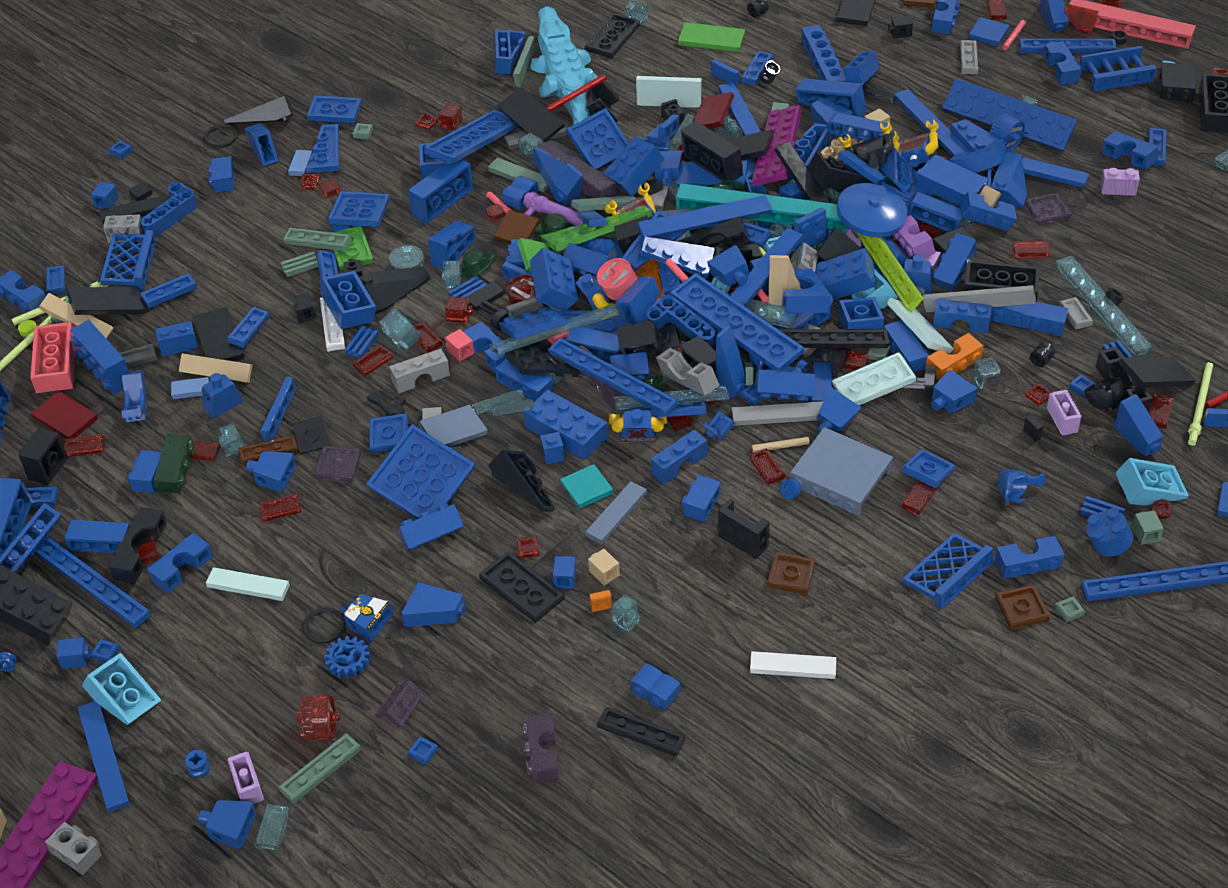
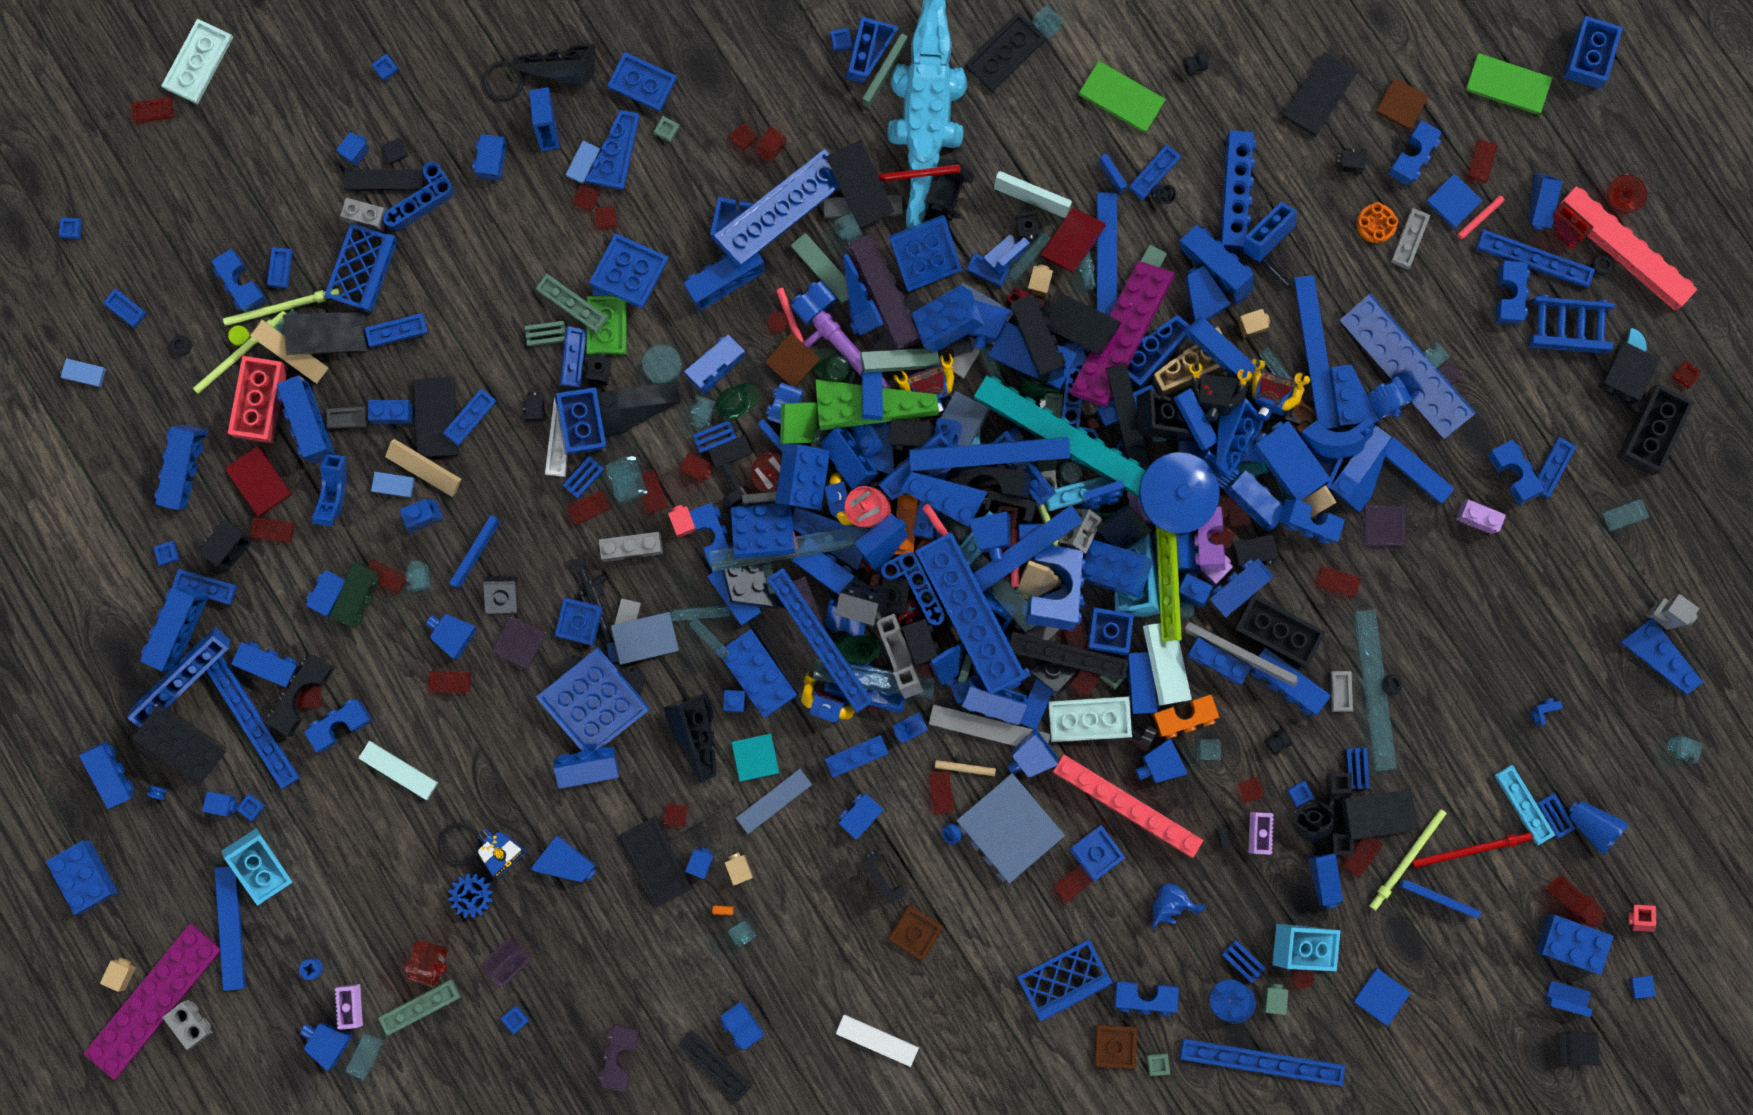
camera: 15 degrees right, 35 degrees up
reddish brown tile [238,435,299,466] -> none
none -> blue tile [830,28,853,52]
none -> coral brick [1052,754,1203,858]
none -> orange tile [1356,202,1398,243]

